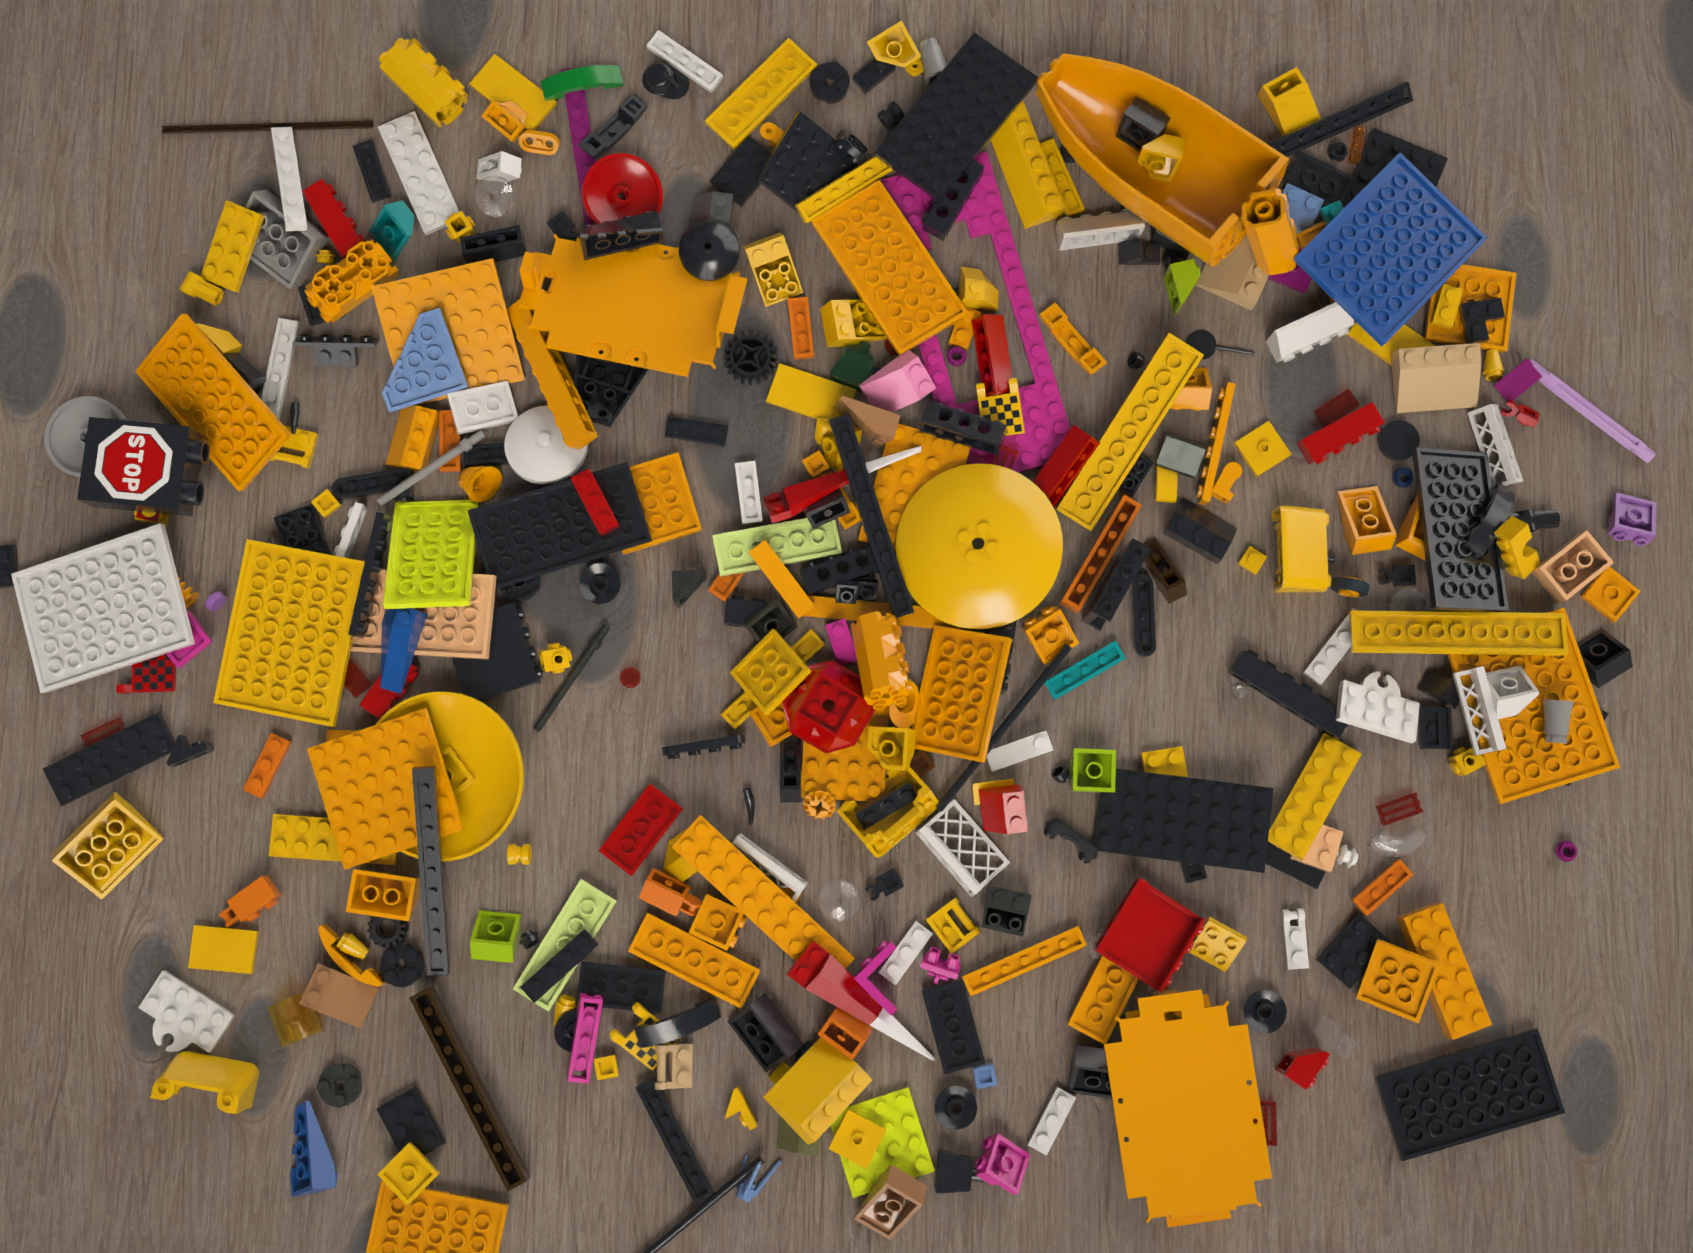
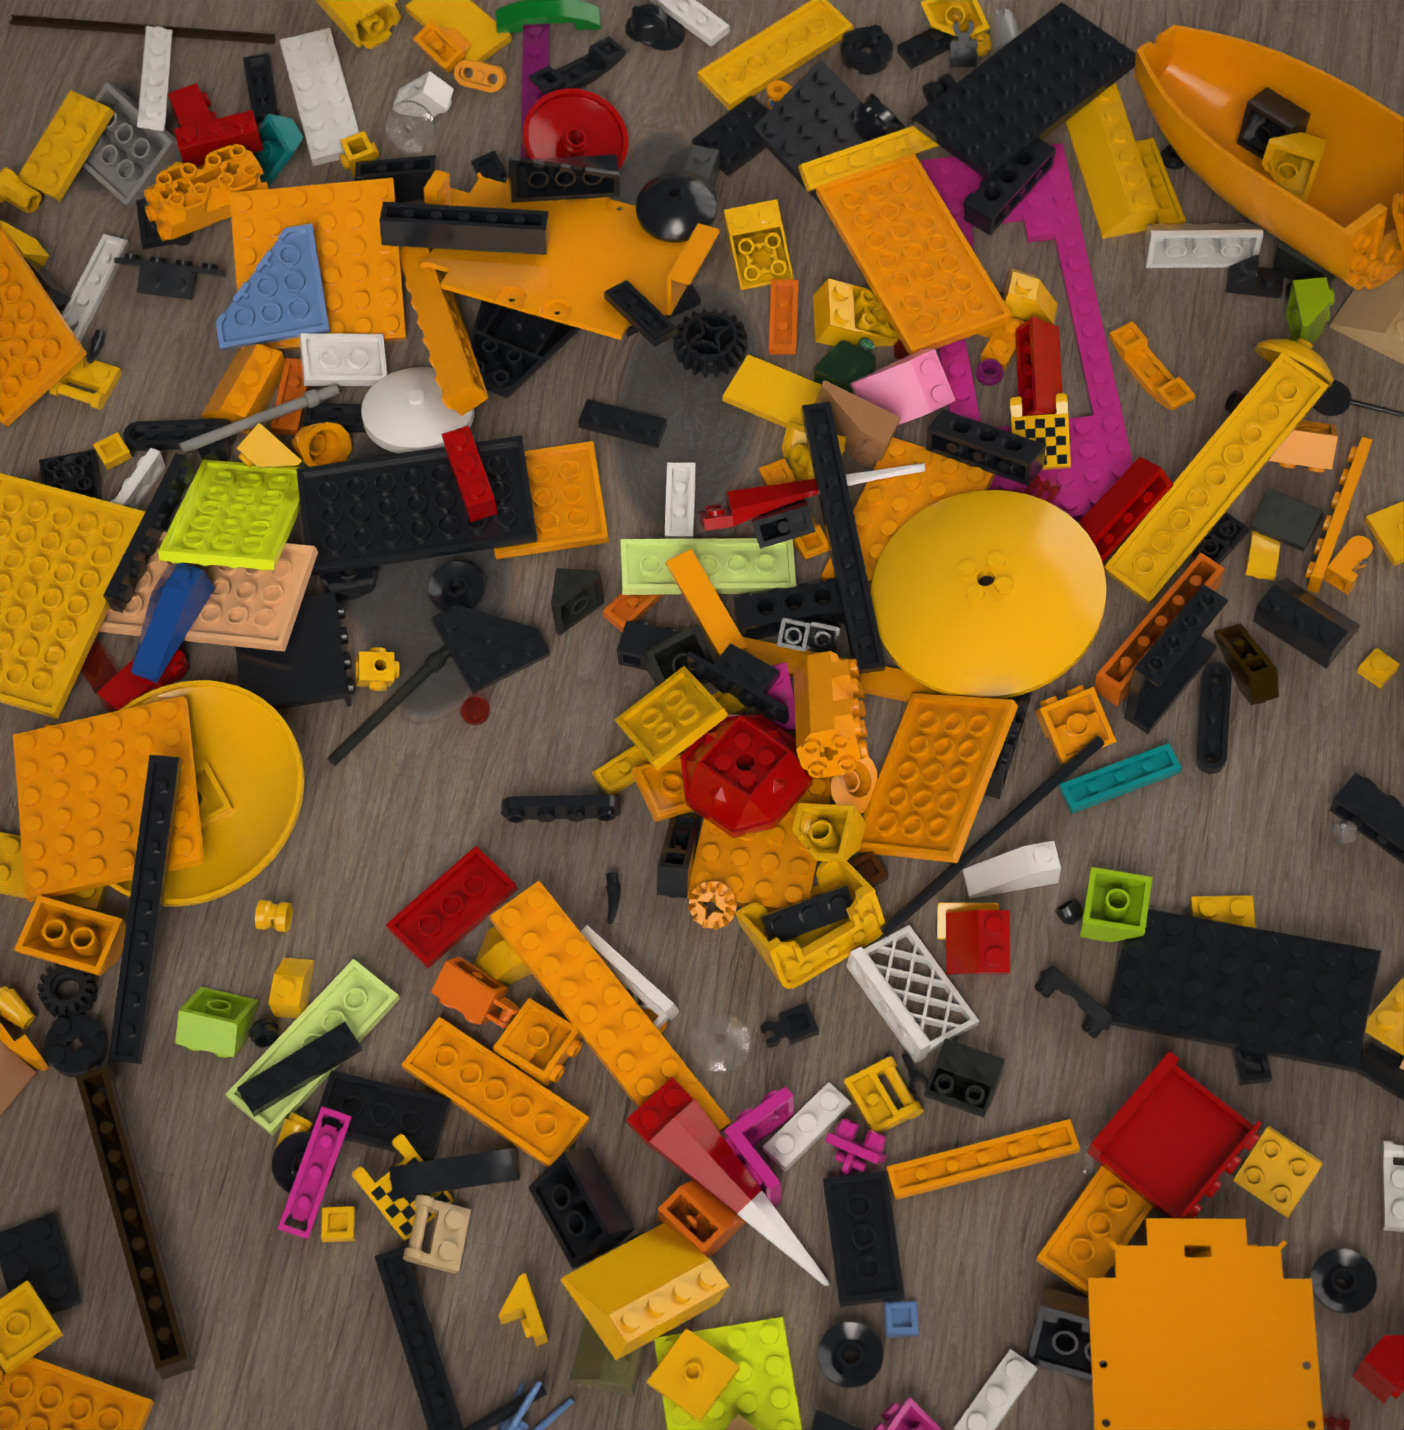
camera: 15 degrees right, 20 degrees down
none -> red brick [174,110,263,167]
none -> yellow slope [237,423,303,468]
none -> yellow slope [268,958,315,1019]
none -> black brick [379,202,549,255]
none -> black plate [431,605,550,695]
none -> black tile [604,280,678,347]
none -> black bracket [686,643,789,725]
none -> black hand [902,1053,929,1094]
none -> black plate [950,20,977,68]
none -> yellow dish [1254,338,1334,387]

